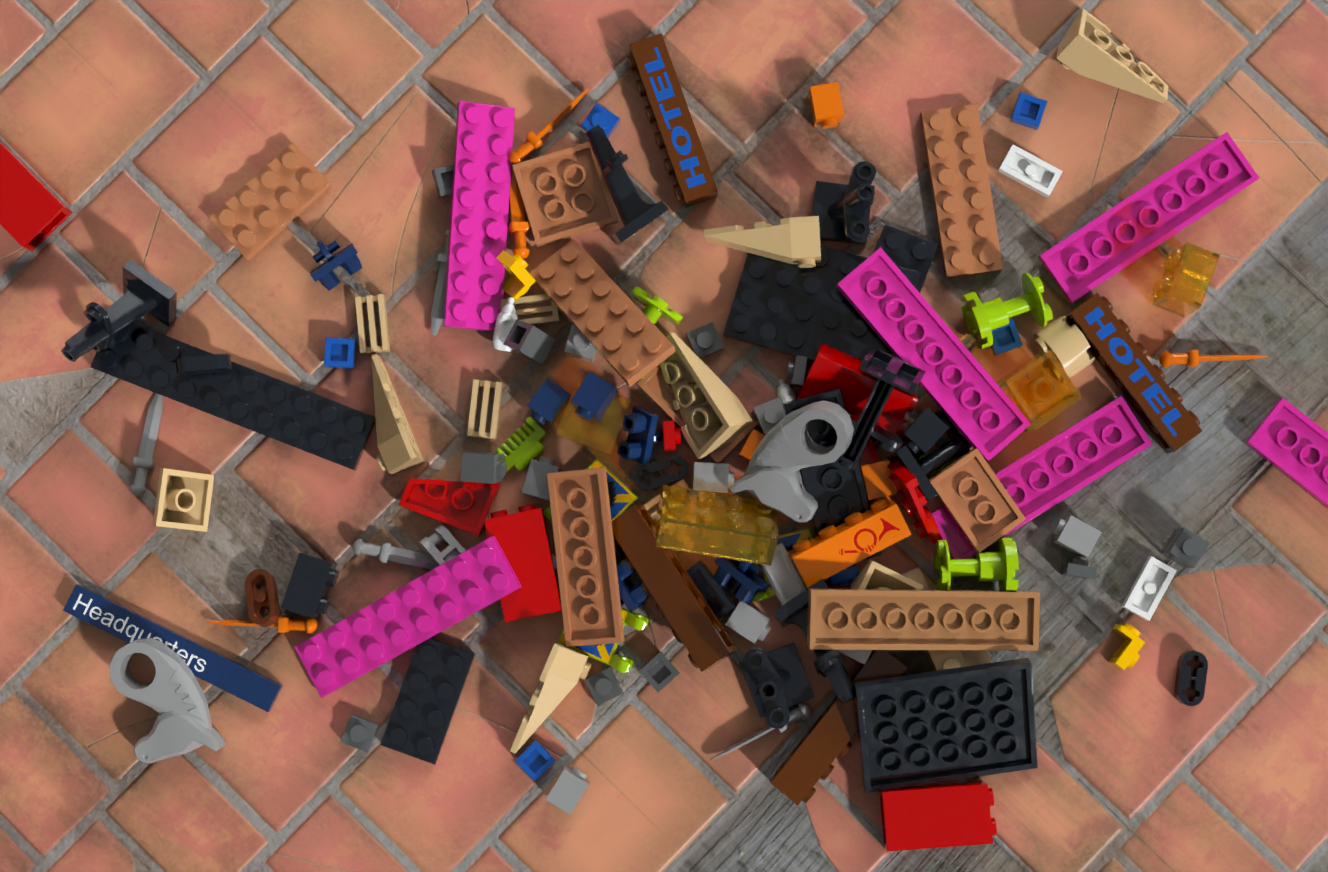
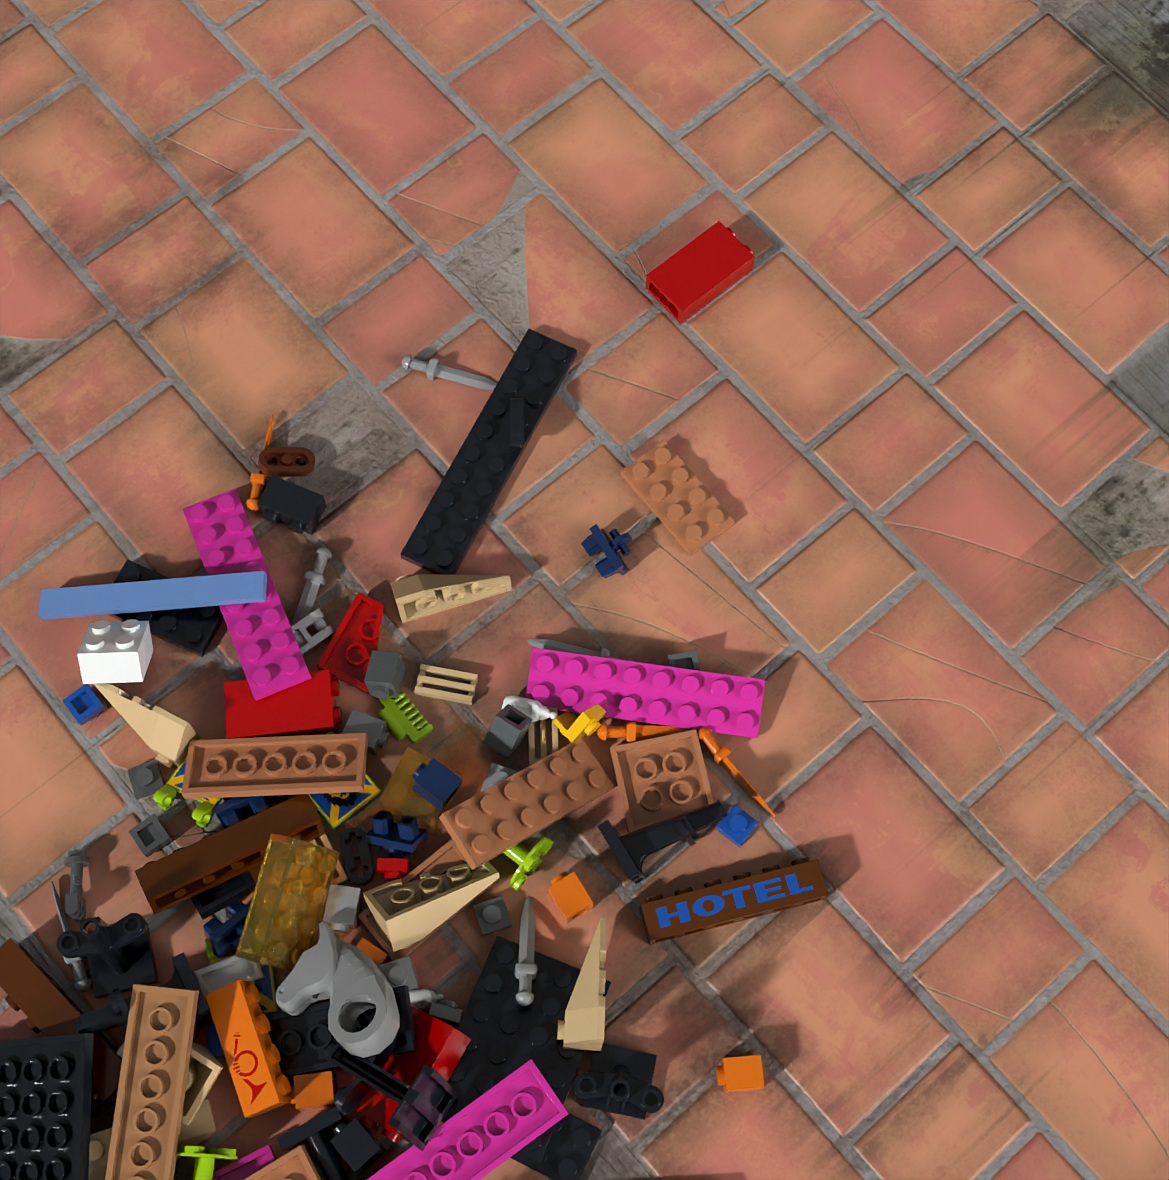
camera: 90 degrees right, 15 degrees down
black piece [61,259,177,362] -> none
dark blue tile [63,584,283,712] -> none
light grey animal [110,638,226,764] -> none
tan slope [153,468,214,532] -> none
blue plate [324,338,356,369] -> none
dark grey plate [341,714,380,752] -> none
tan tile [355,294,390,354] -> none
dark blue brick [527,378,572,425] -> none
light grey brick [545,766,590,815] -> none
light grey brick [725,600,771,644] -> none
red wing [887,460,943,544] -> none
none -> medium blue tile [38,571,267,620]
none -> dark grey hinge [64,850,90,922]
none -> white brick [77,619,154,684]
none -> light grey sword [515,897,537,1006]
none -> orange brick [548,872,593,924]

